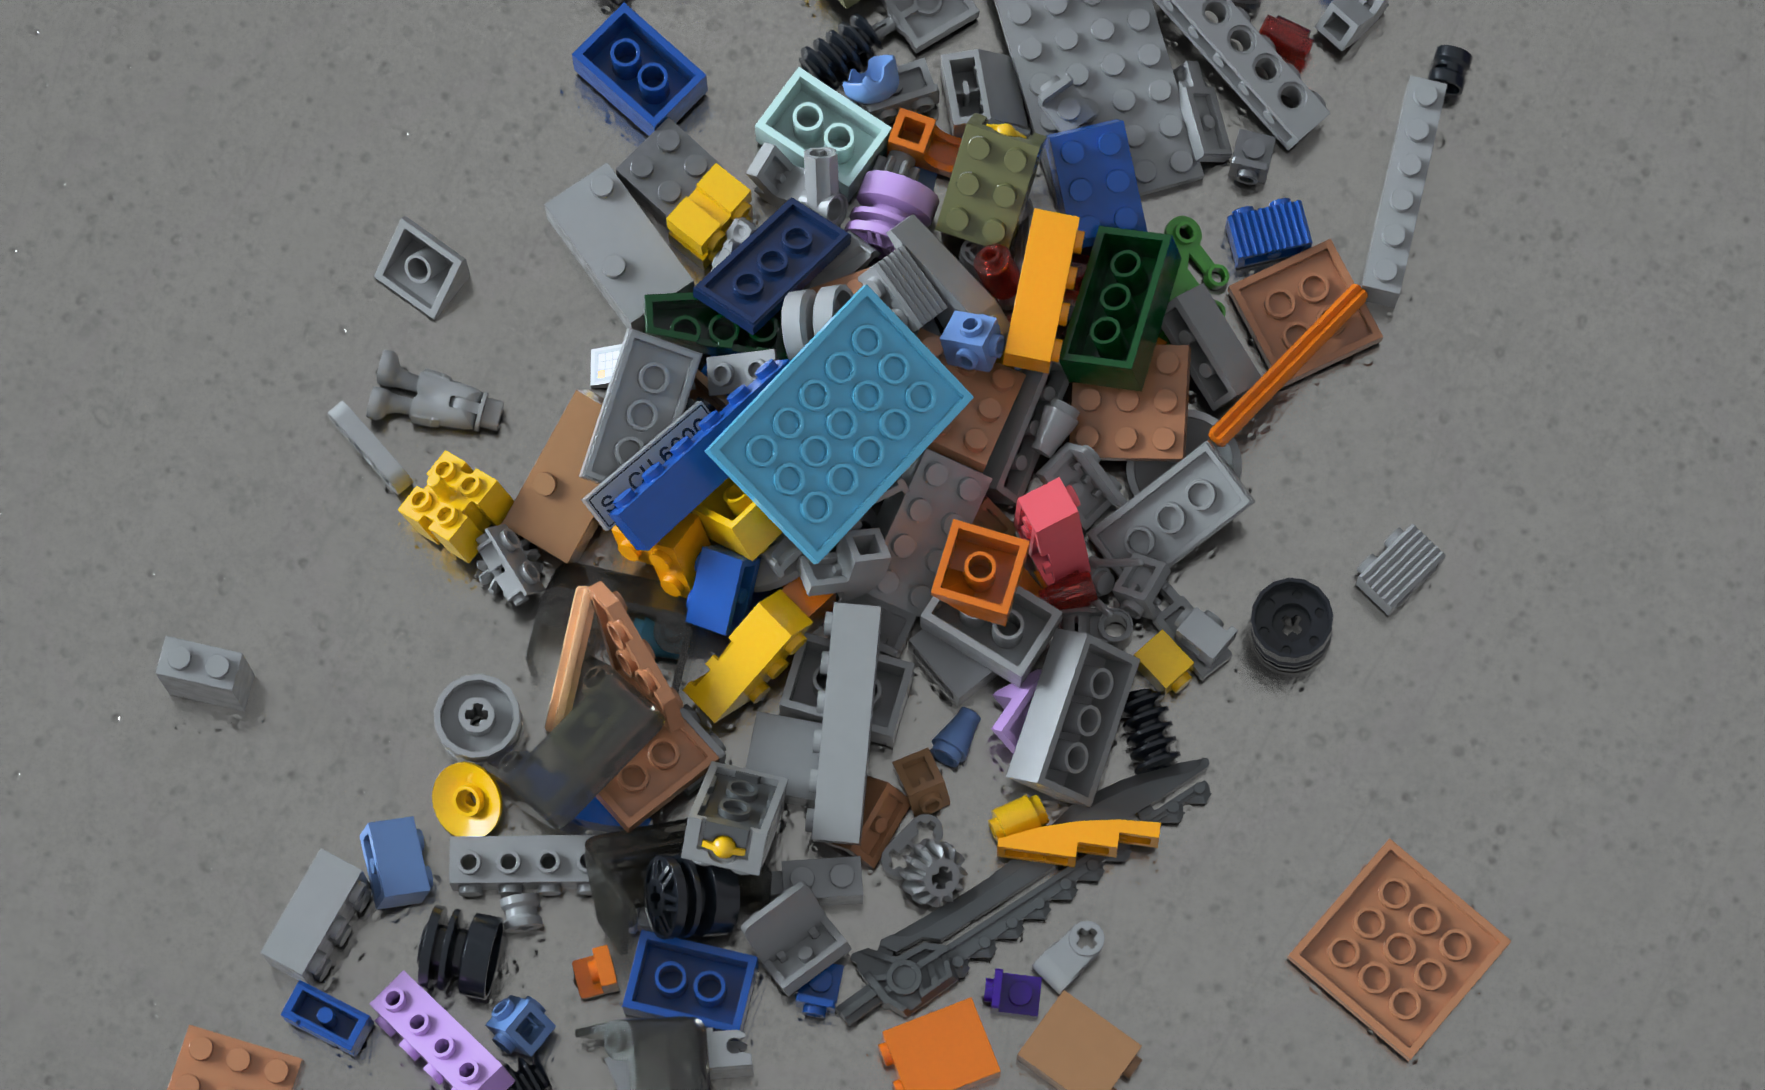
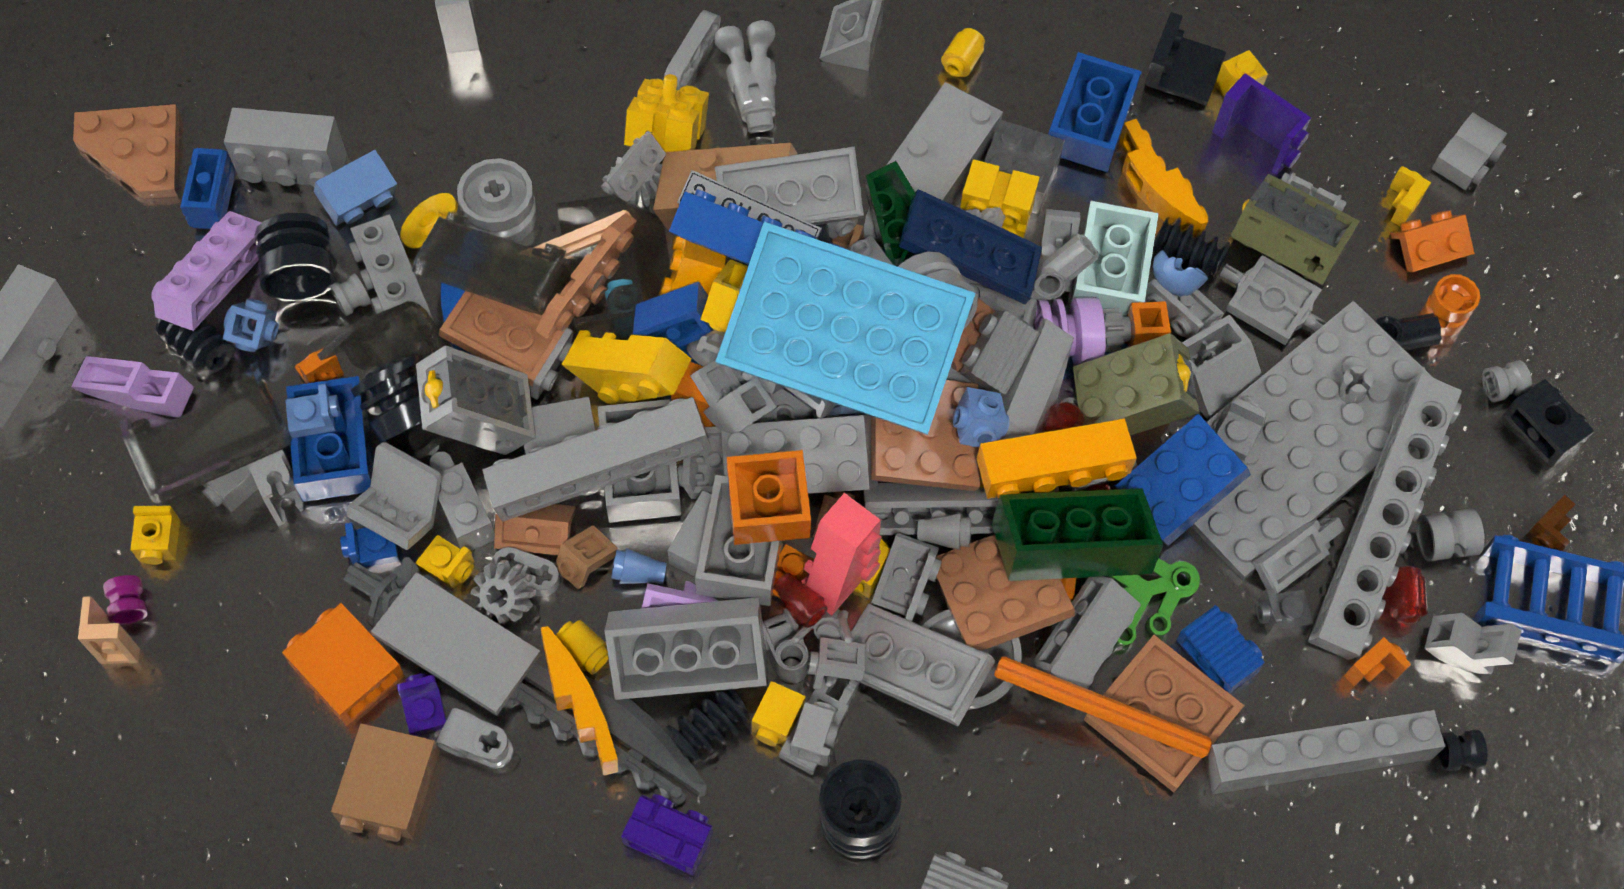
camera: 65 degrees right, 10 degrees down
none -> medium blue bracket [285,384,340,438]
none -> light grey tile [371,572,541,716]
none -> yellow bracket [415,535,475,591]
none -> dark purple brick [621,794,713,876]
none -> yellow brick [941,28,985,77]
none -> light orange slope [1119,119,1208,236]
none -> orange bracket [1344,637,1411,686]

